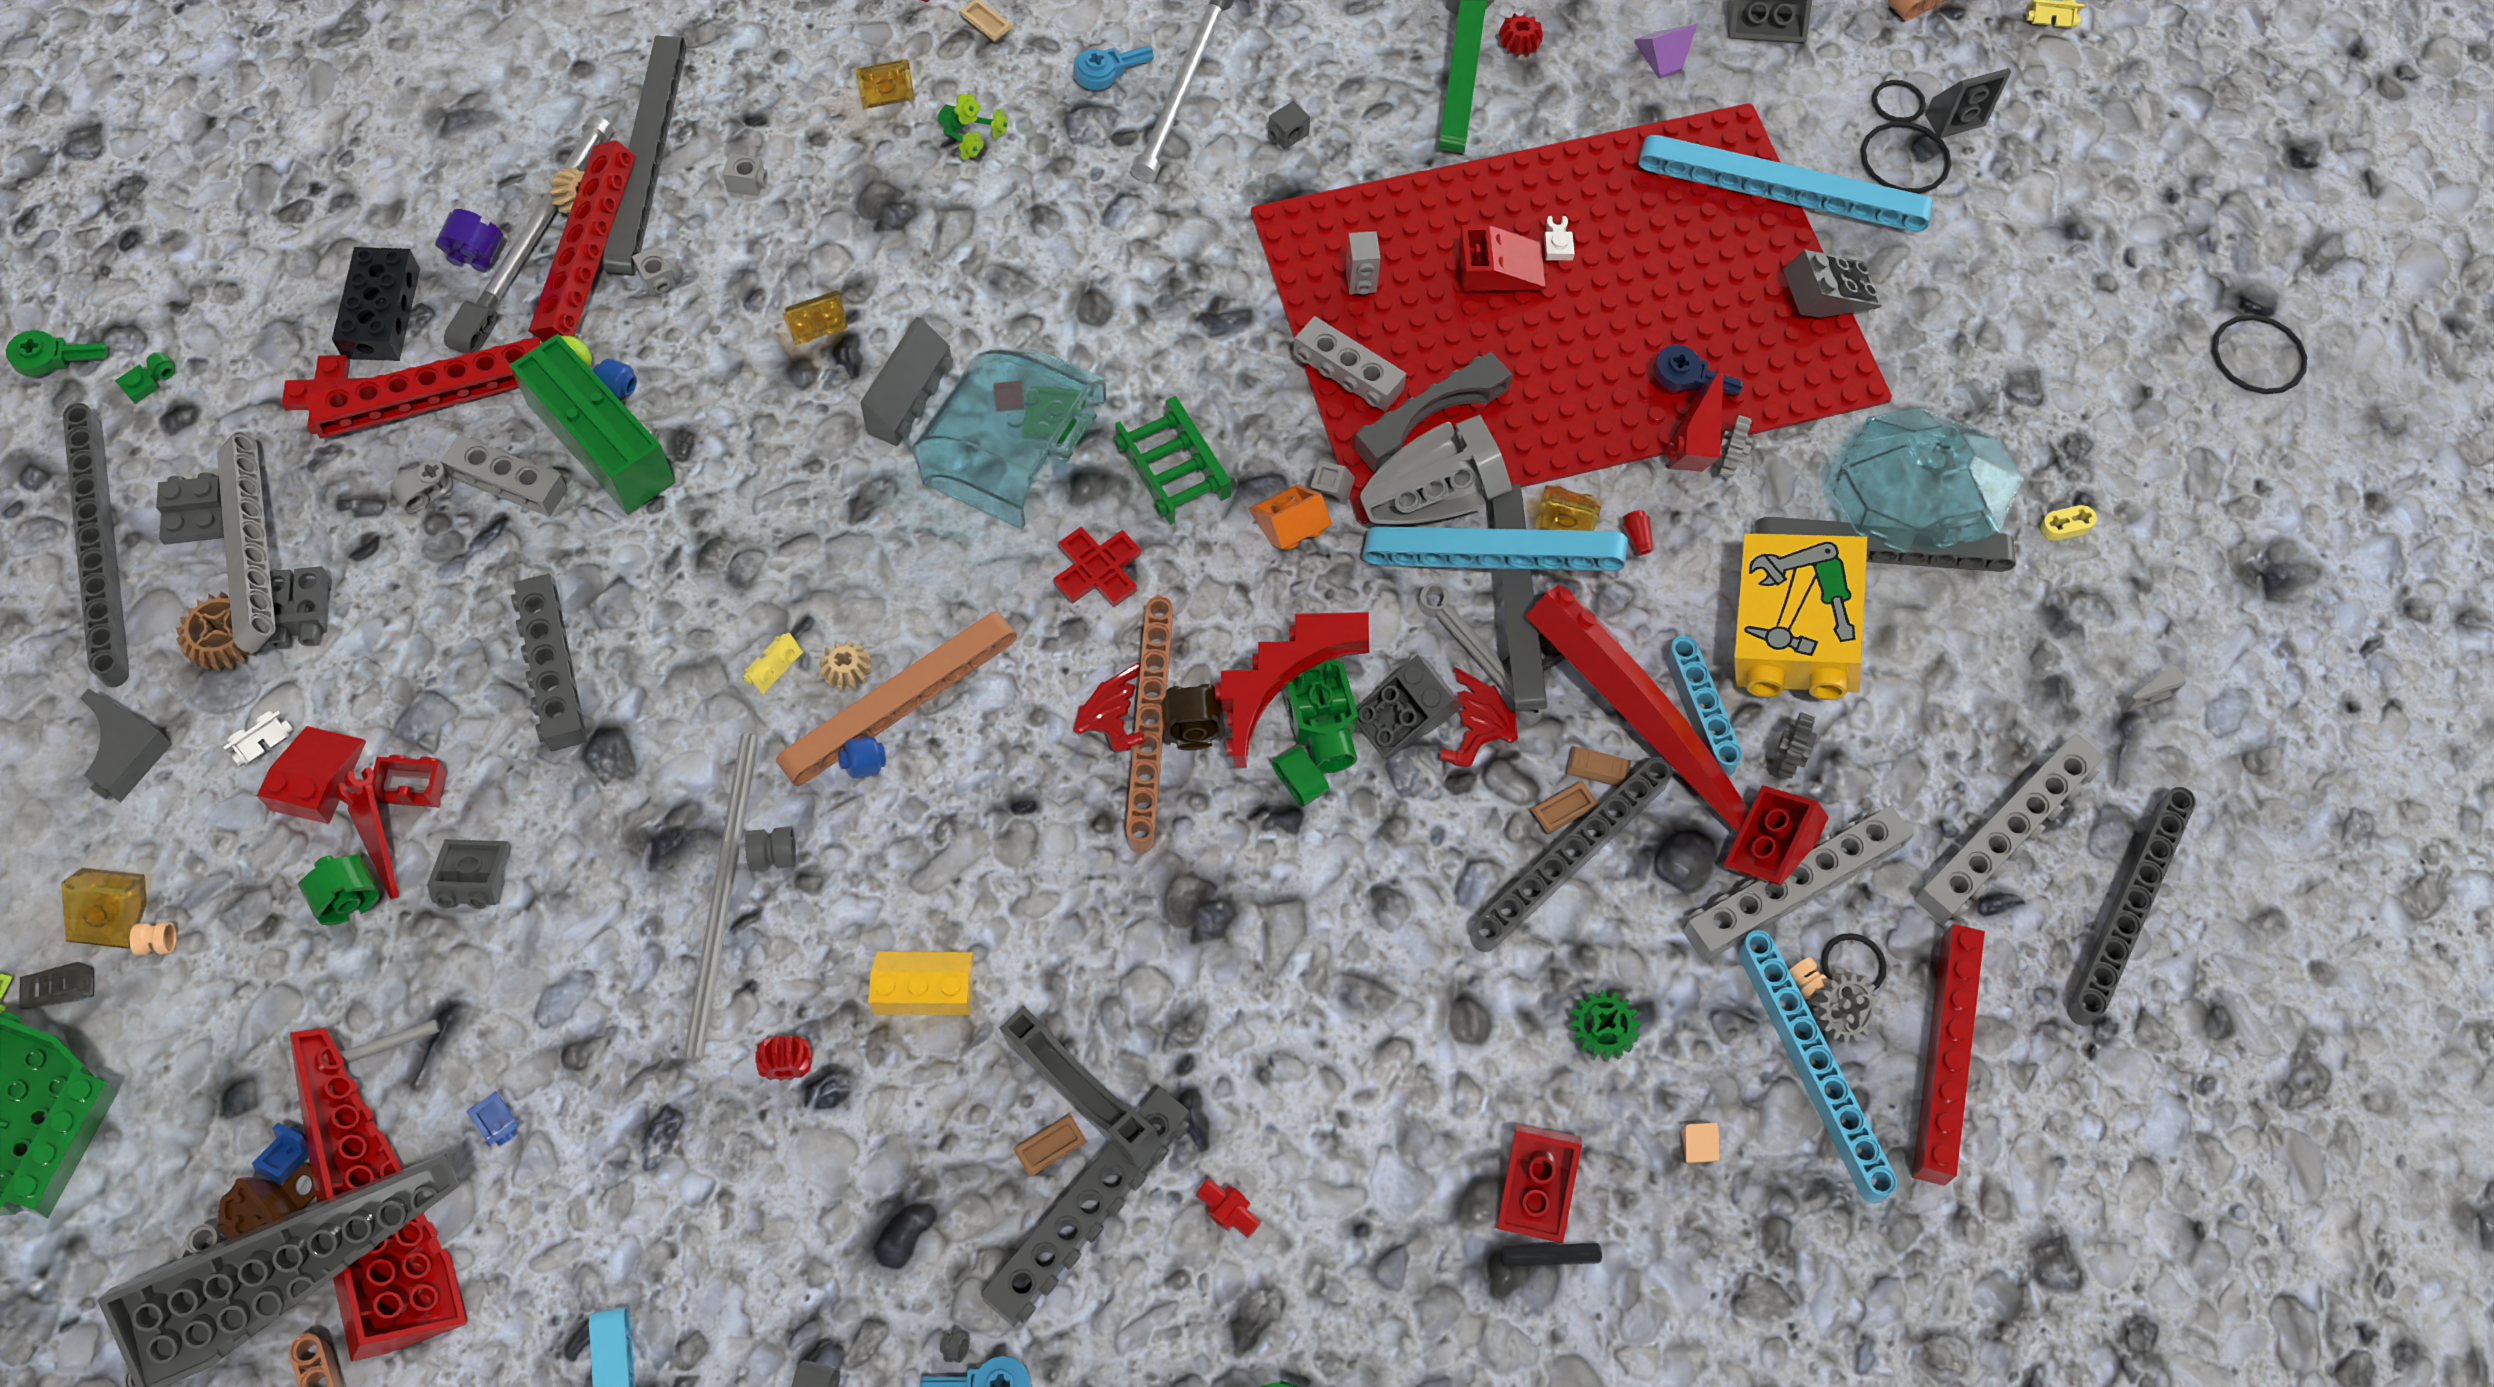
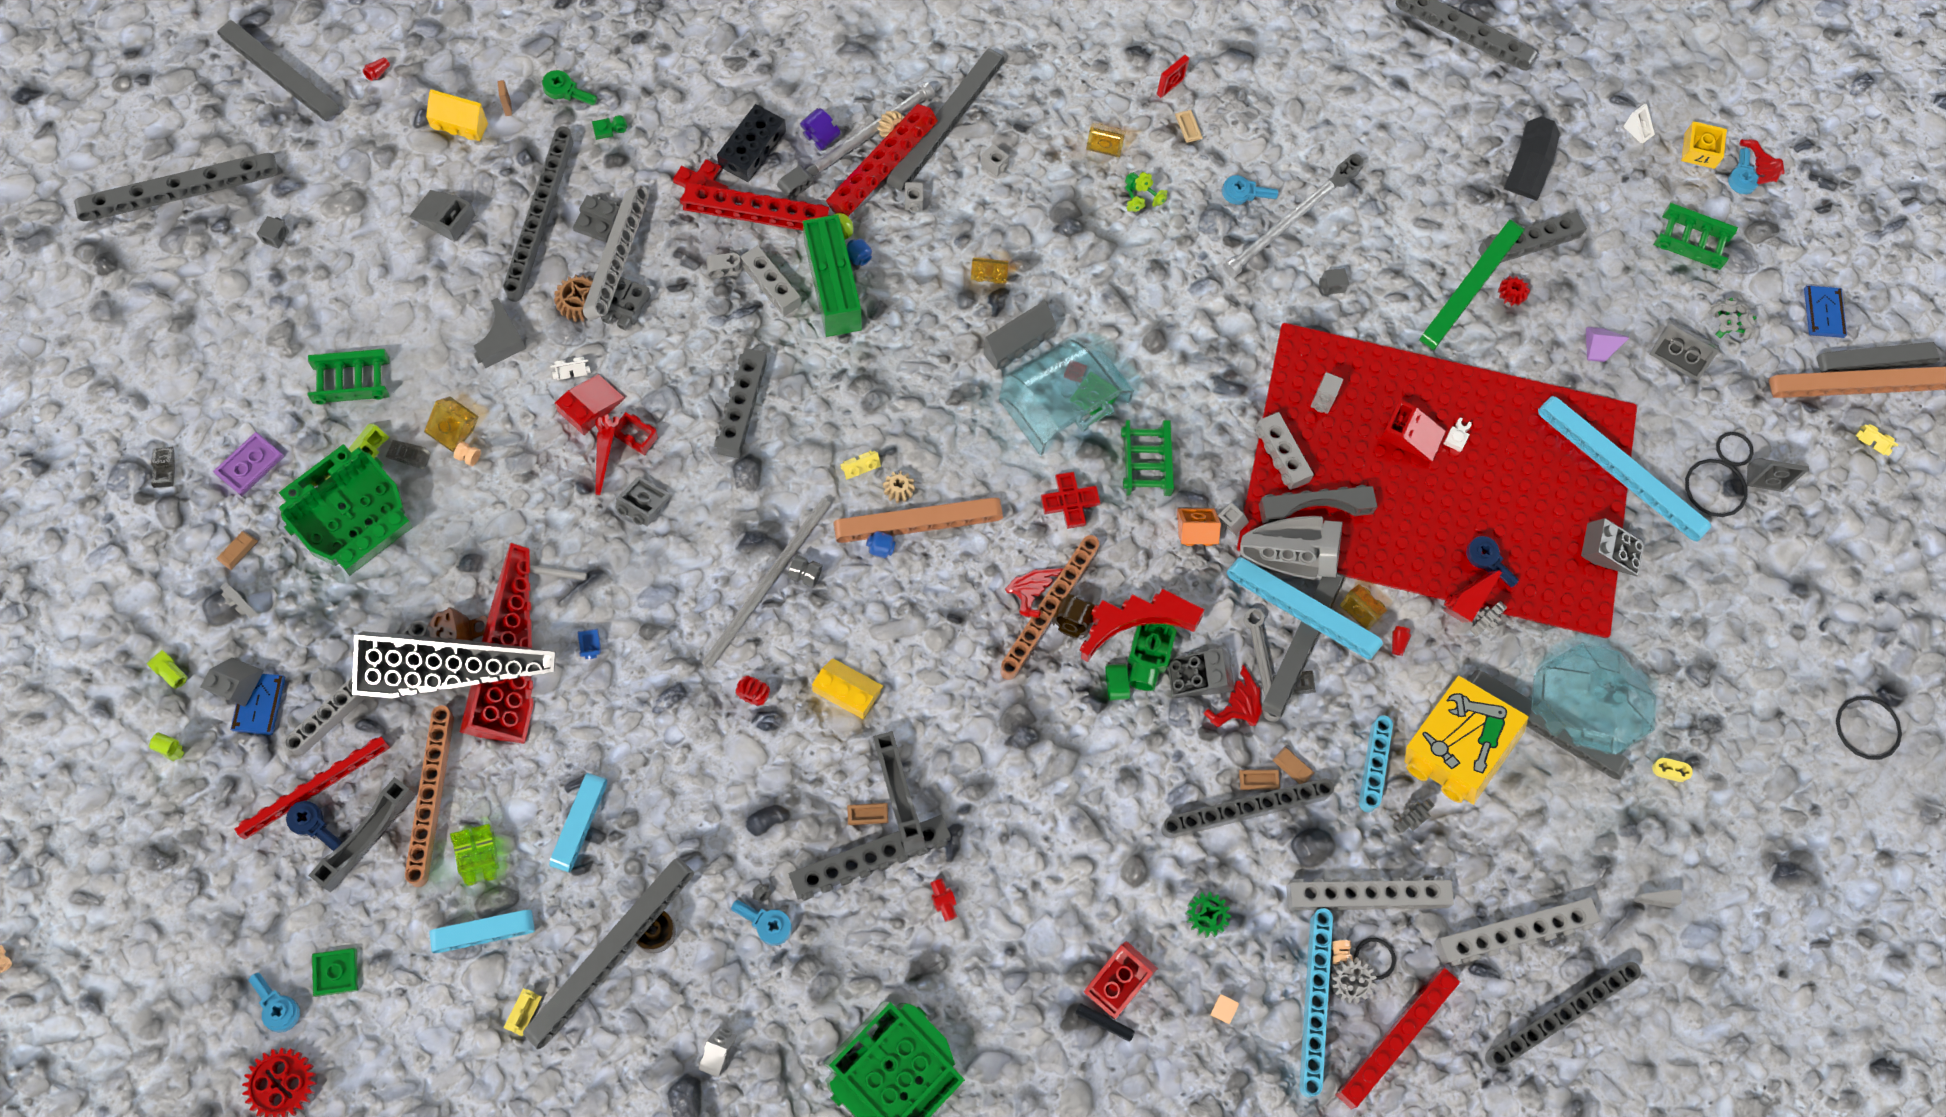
camera: 25 degrees right, 5 degrees up
blue bracket [252,1123,309,1185] -> none
green brick [298,854,379,926] -> none
red wedge [1525,584,1749,833] -> none
red slope [1723,785,1829,886] -> none

